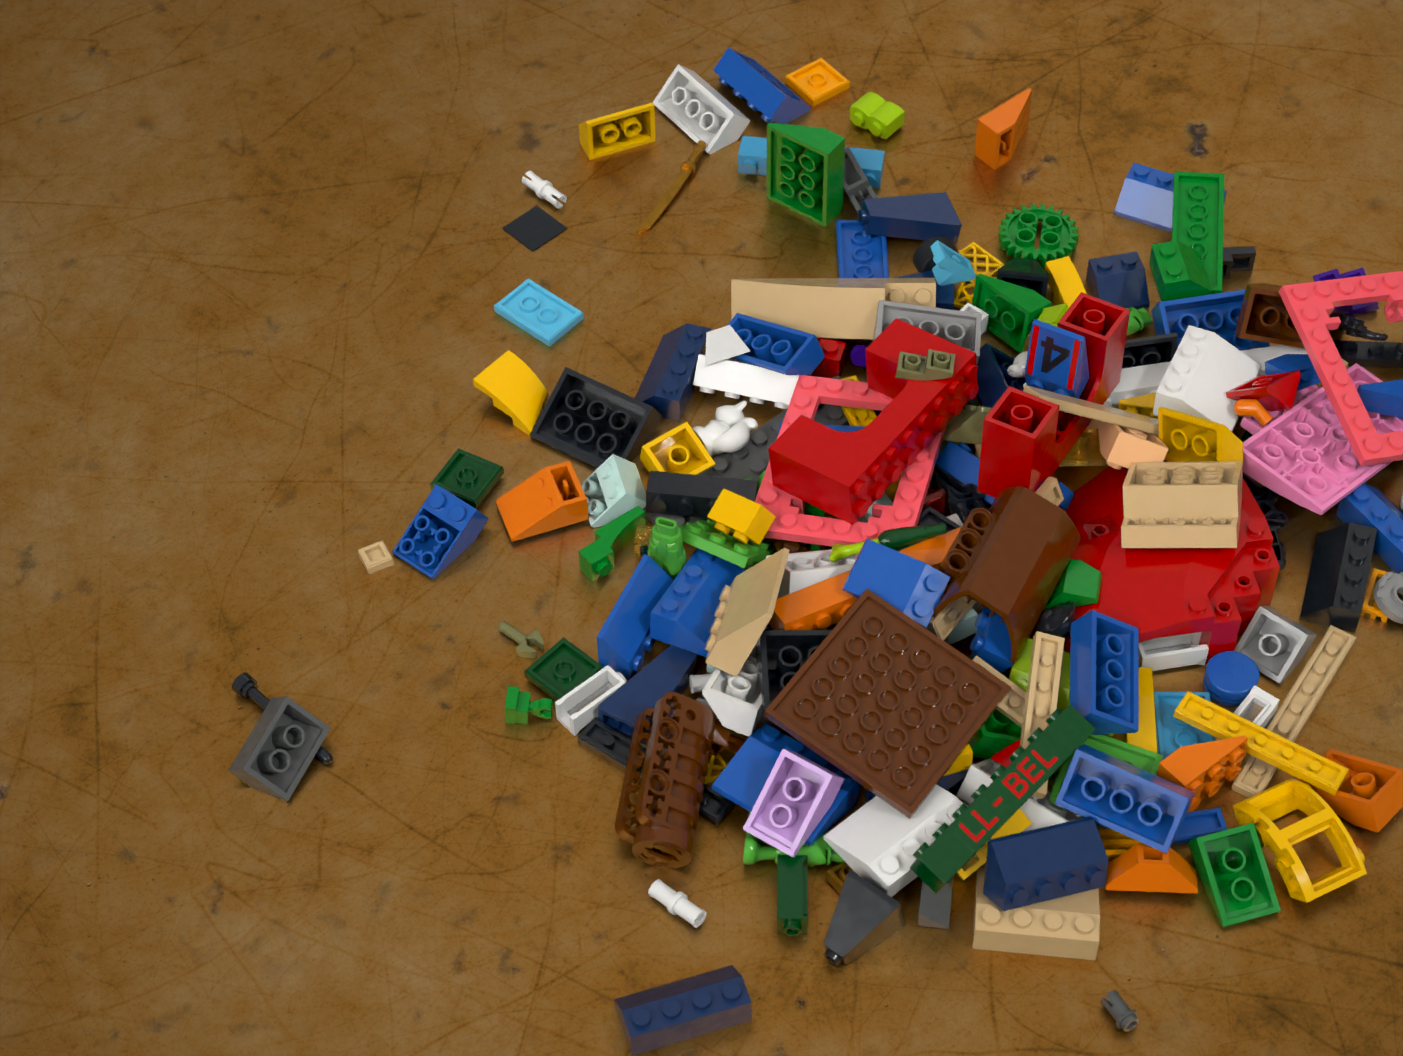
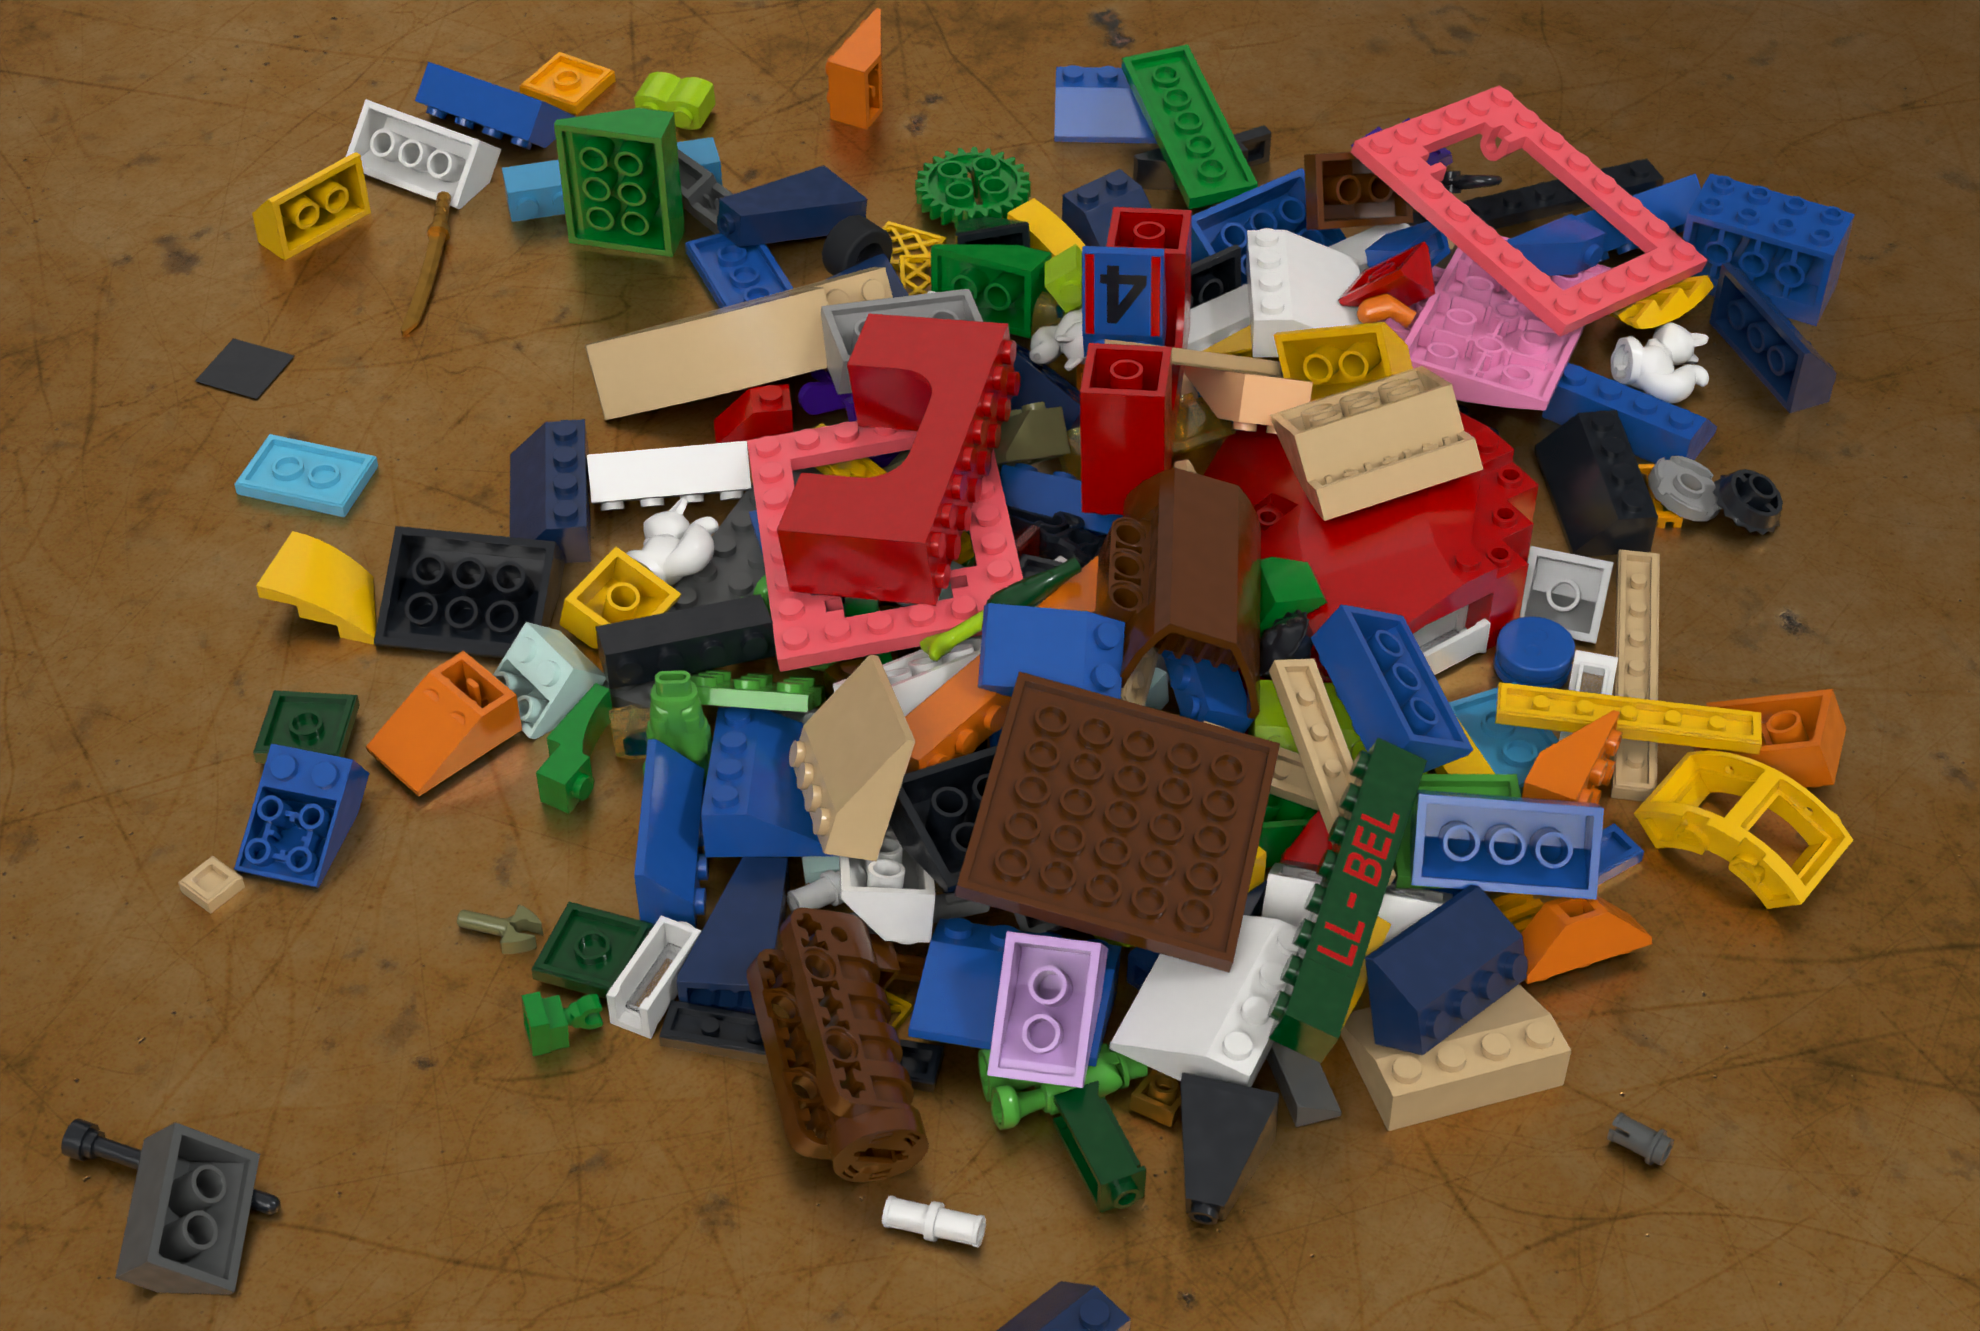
camera: 25 degrees left, 5 degrees down
white pin [522,171,567,209] -> none
white sticker [705,325,750,366] -> none
yellow brick [707,488,776,545] -> none
blue slope [727,313,825,375] -> none
olive slope [895,349,955,381] -> none
medium azure slope [930,240,976,286] -> none
green slope [1149,240,1212,302] -> none
green slope [1188,823,1281,927] -> none

